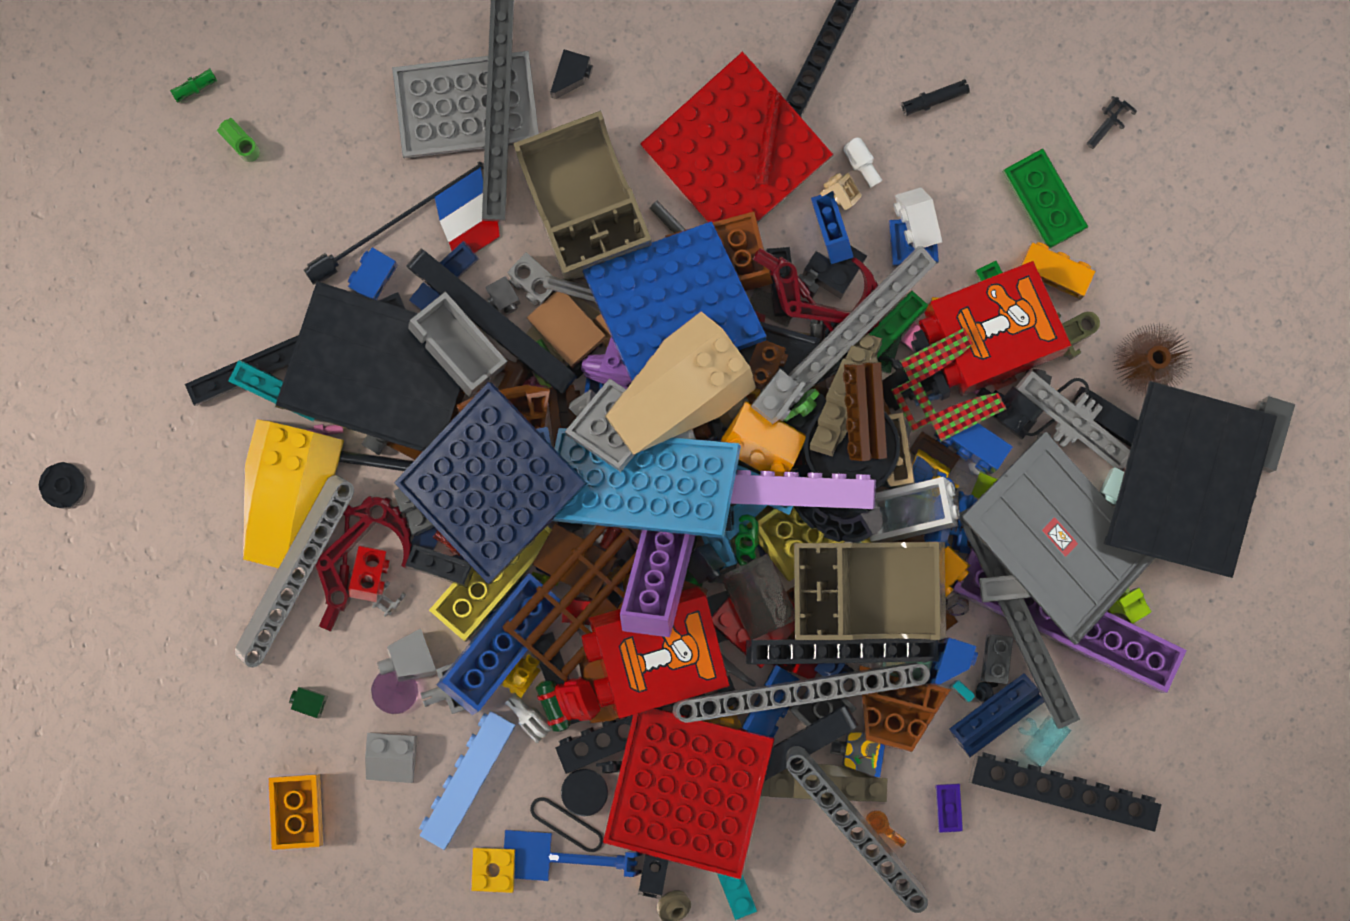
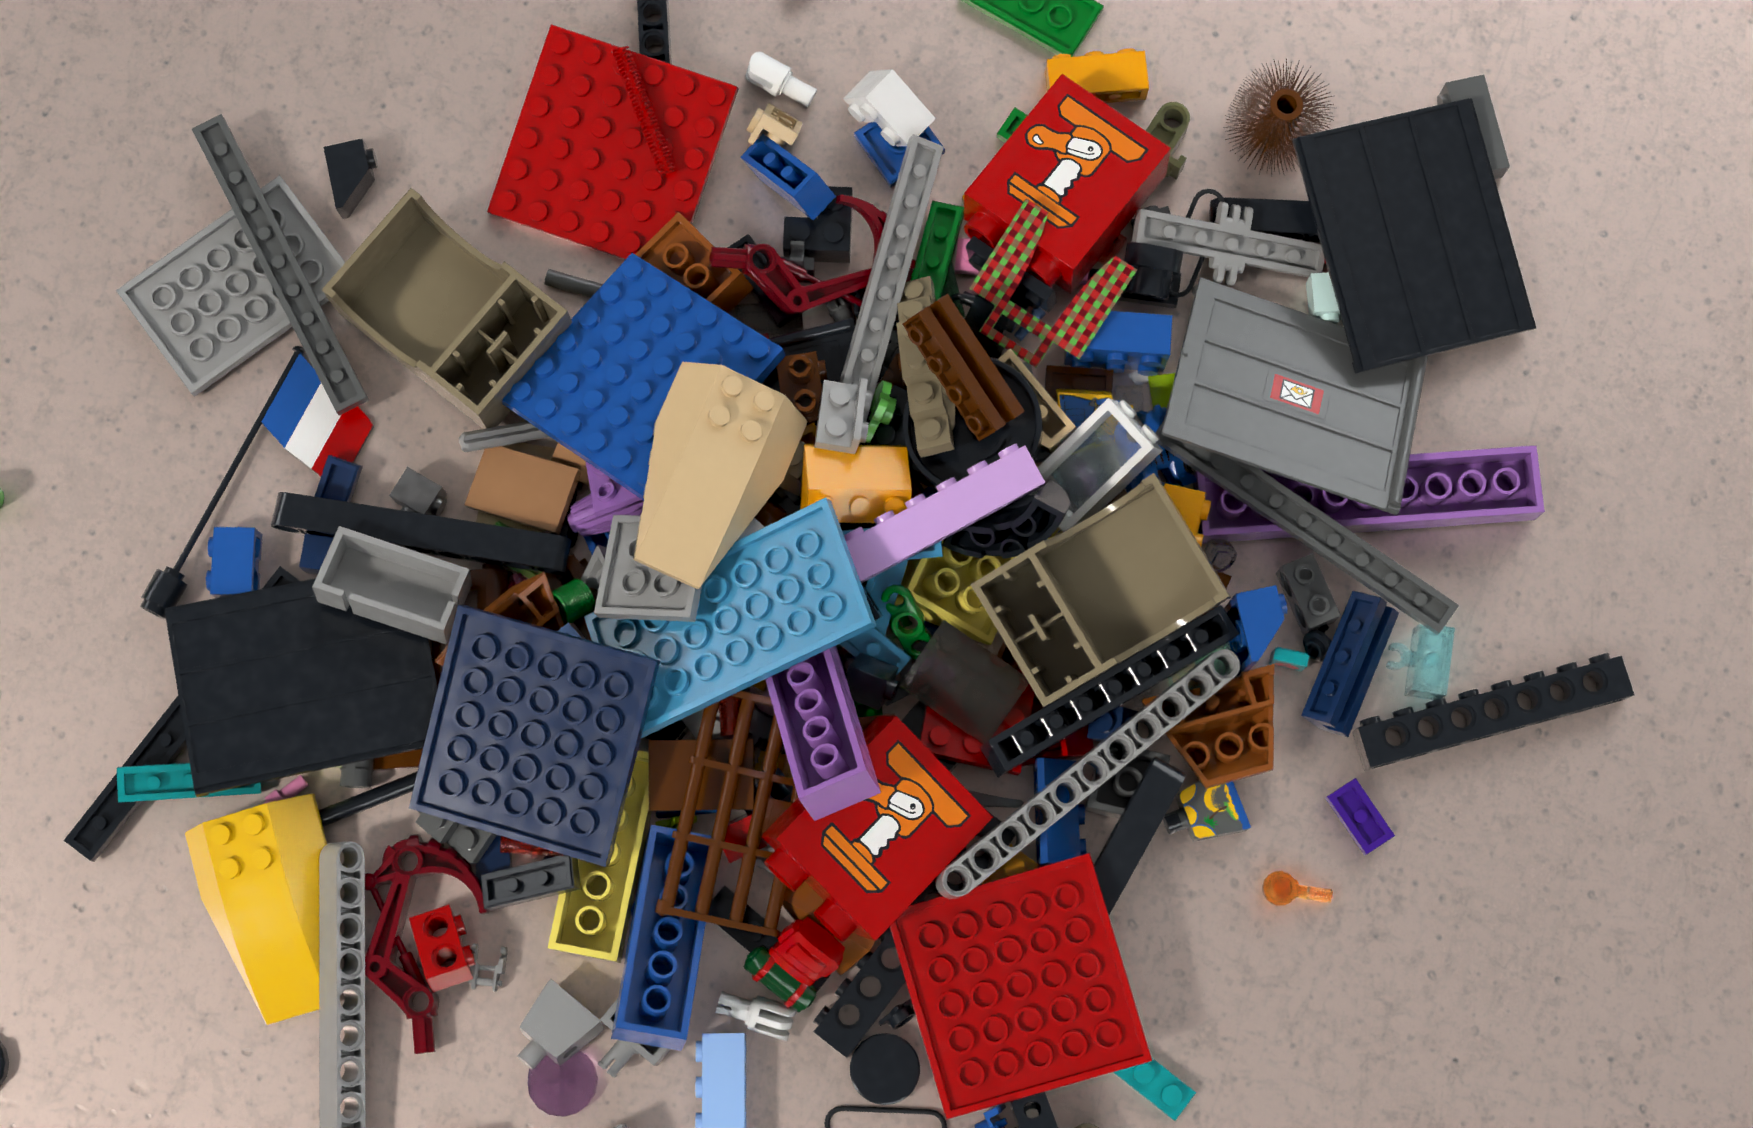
camera: 25 degrees left, 5 degrees down
yellow hips [502,655,541,698] -> none
light grey brick [507,252,556,305] -> none
dark tan piece [761,764,888,802] -> none
dark grey beam [786,746,928,913] -> none
light grey tile [979,575,1030,602] -> none
lime brick [1107,588,1152,624] -> none
none -> green piece [552,579,595,625]

